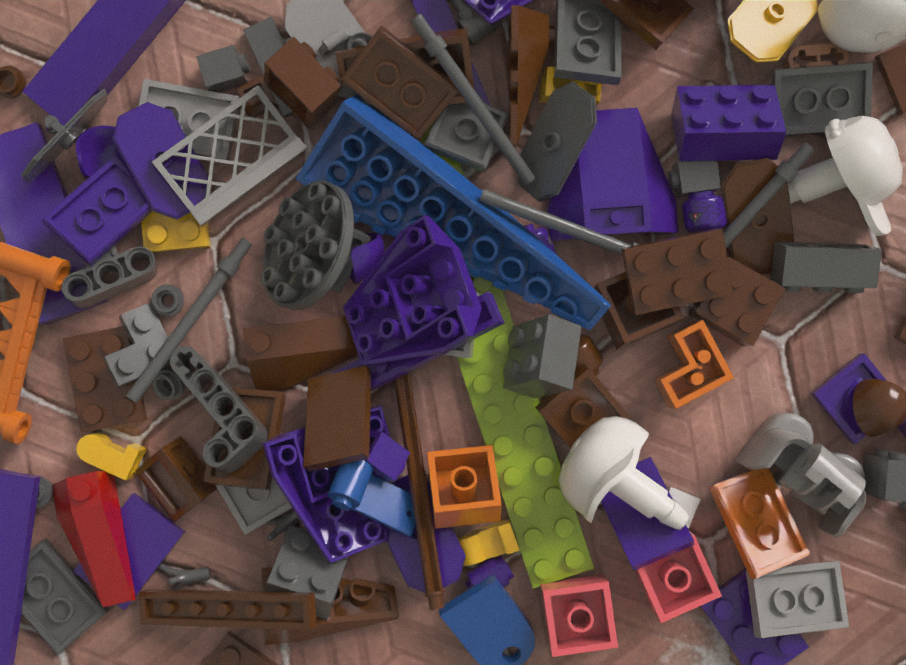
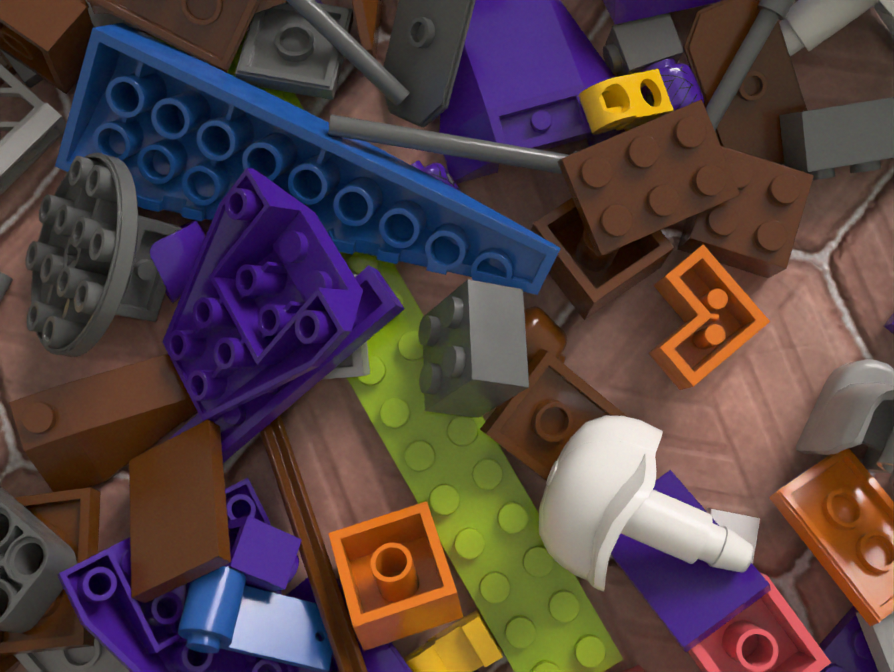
camera: 15 degrees left, 5 degrees down
none -> yellow leg [578,69,674,135]

